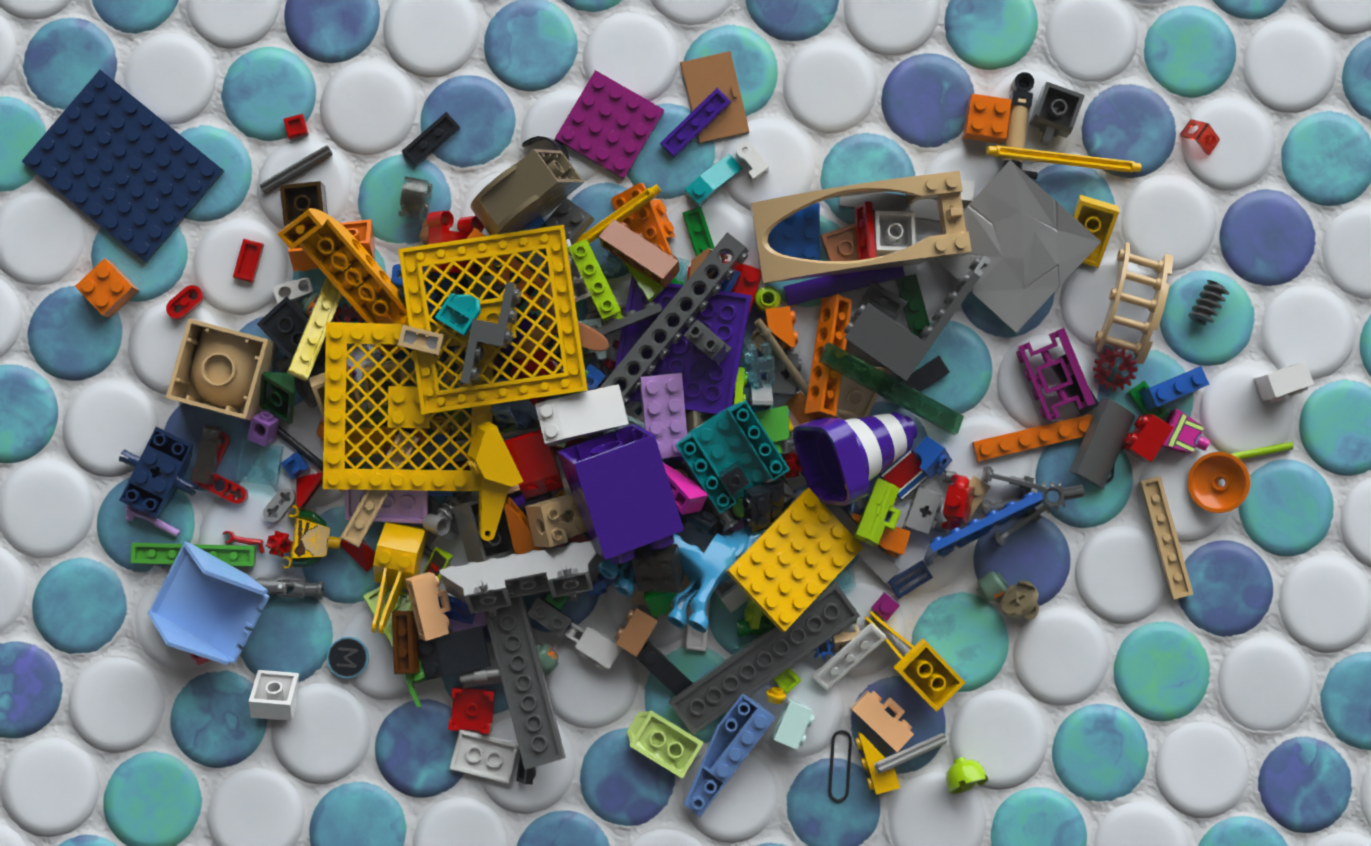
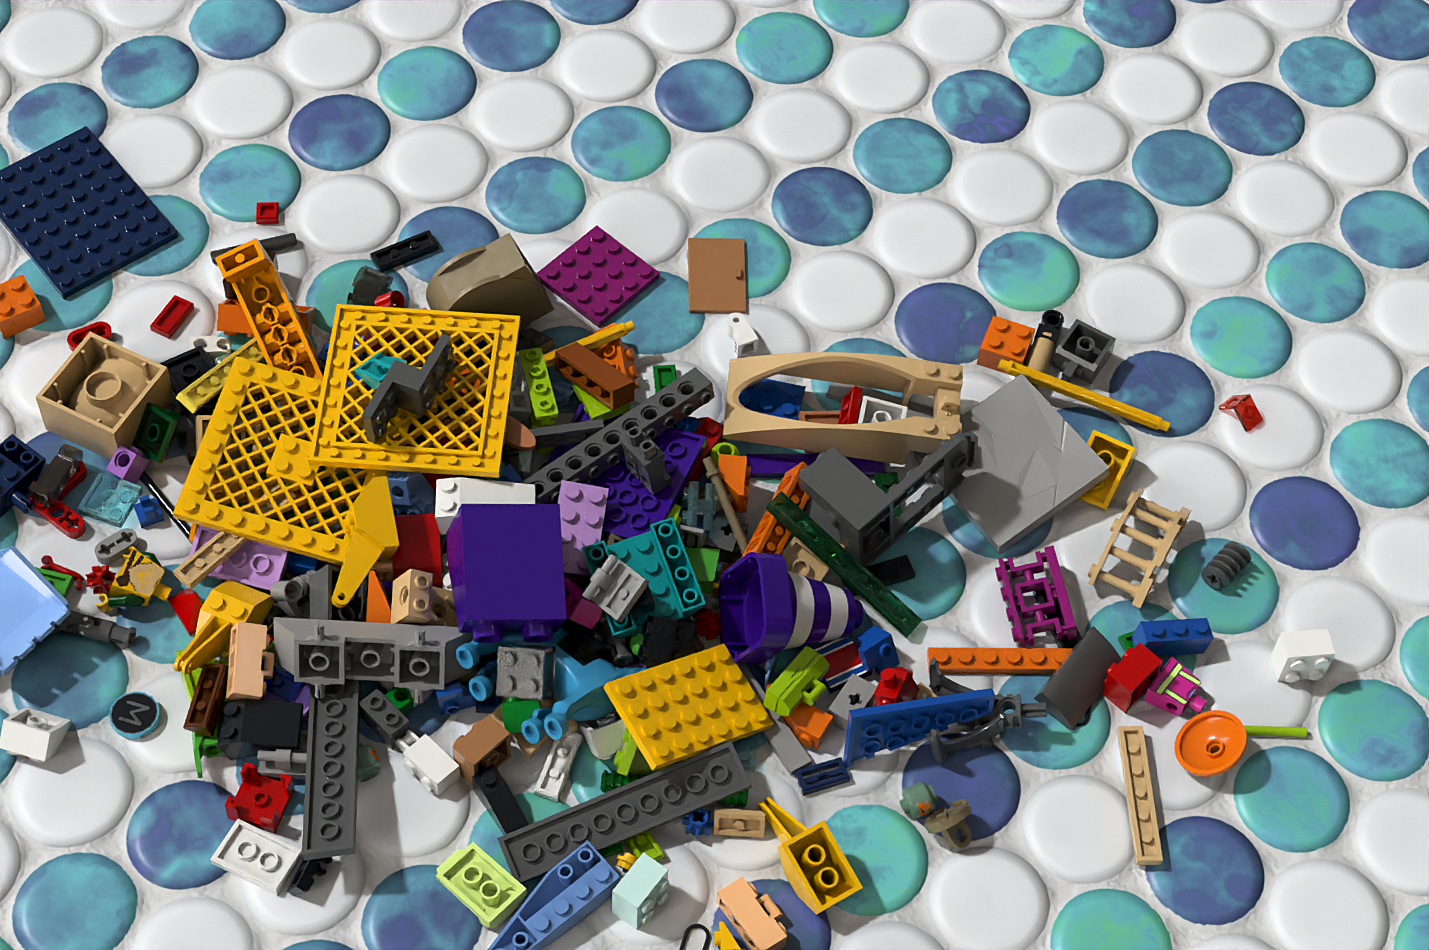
camera: 15 degrees right, 30 degrees down
red slope [296,472,323,508] -> none
tan piece [398,325,445,356] -> none
dark purple tile [660,88,731,158] -> none
teal slope [685,153,743,208] -> none
white tile [812,622,887,691] -> none
magenta plate [871,592,900,621] -> none
dark red gear [1093,347,1138,392] -> none
none -> light grey plate [582,554,650,623]

